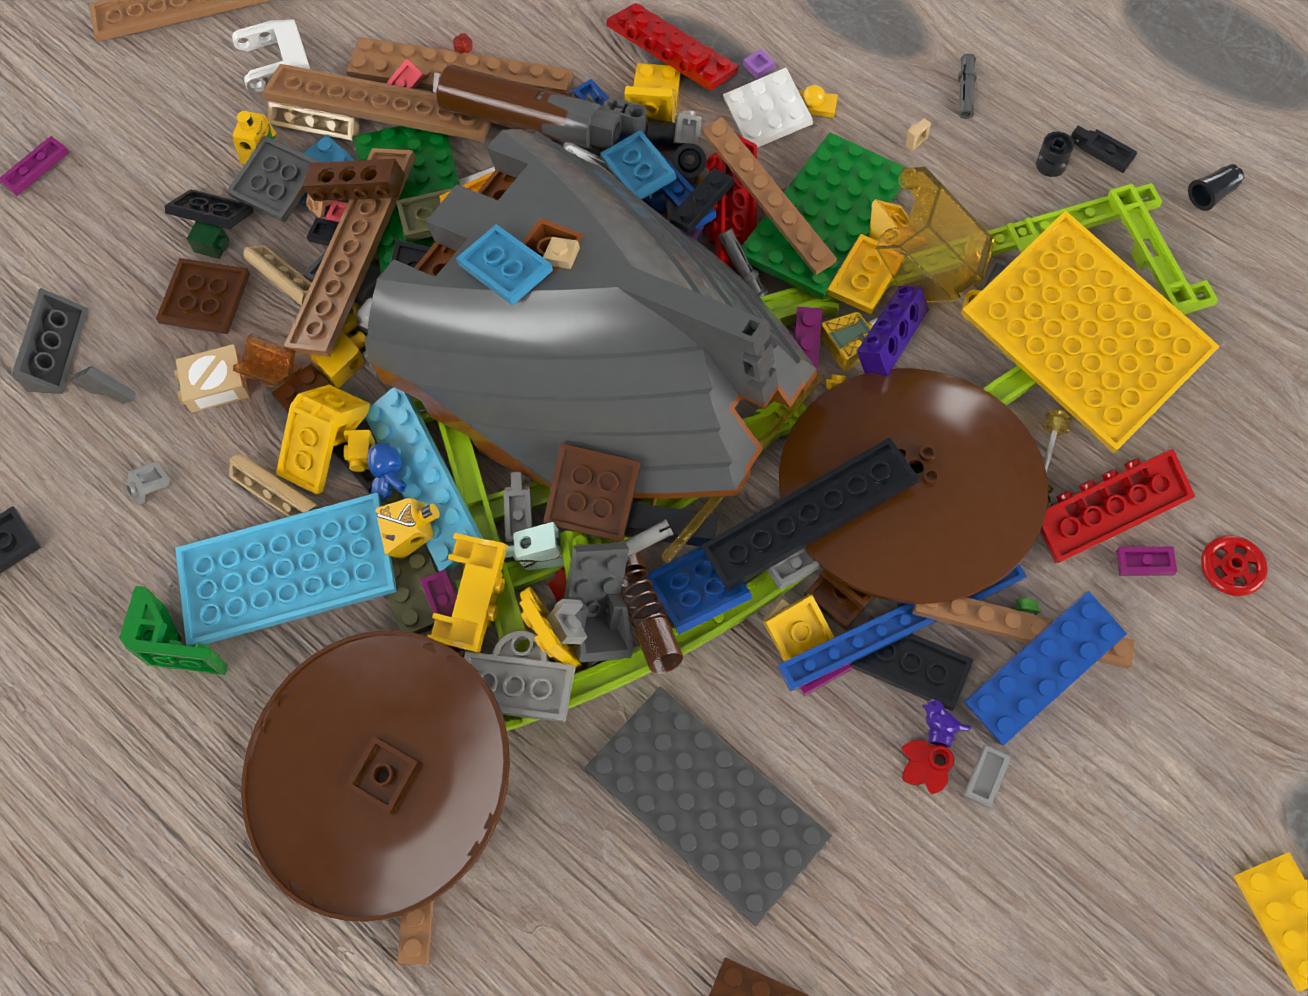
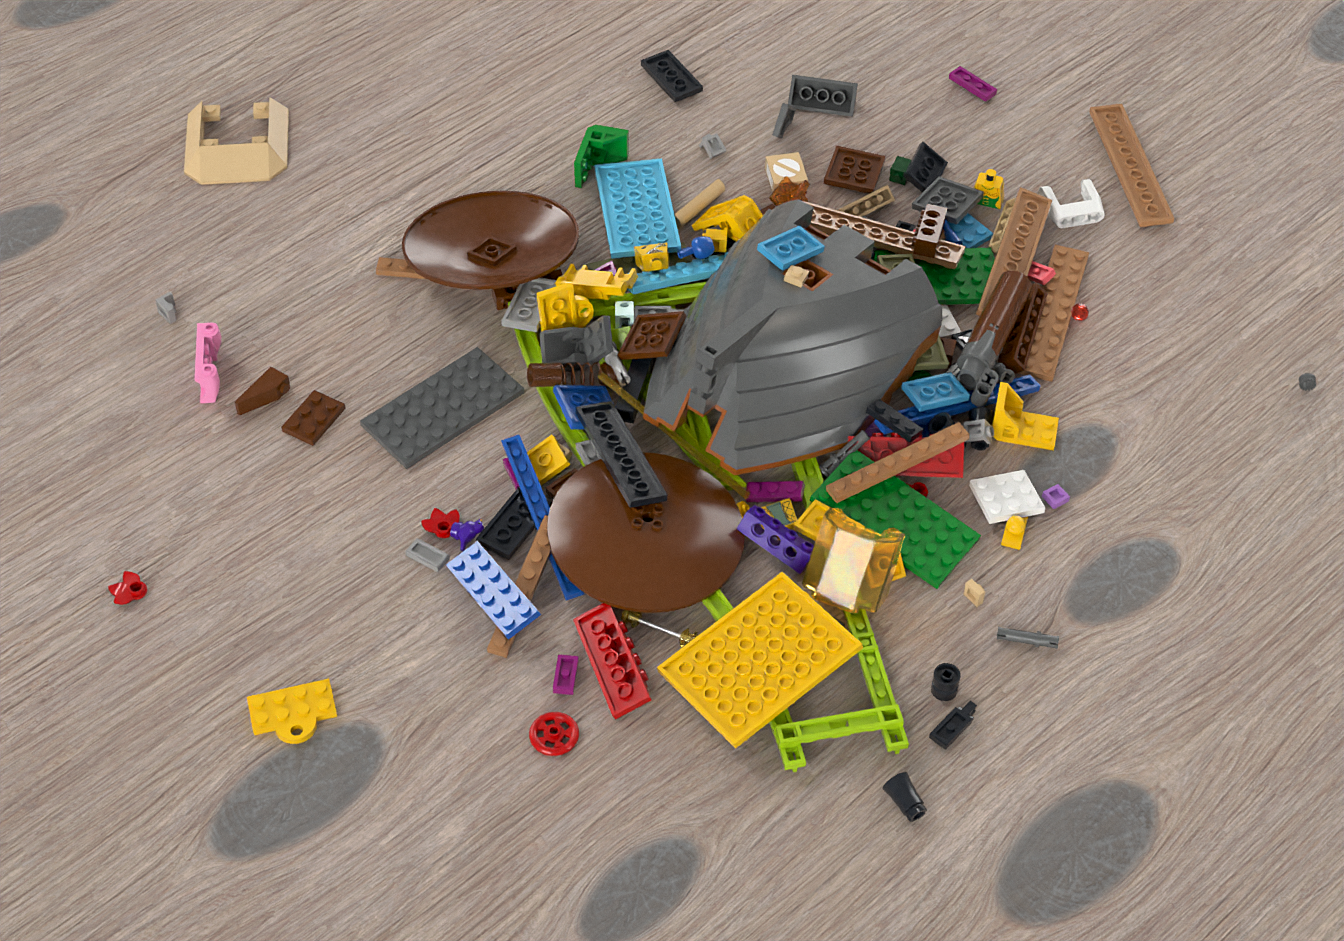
camera: 90 degrees right, 15 degrees down
light grey bracket [546,599,587,644] -> none
red plate [606,3,739,91] -> none
bright green plate [1013,599,1041,615] -> none

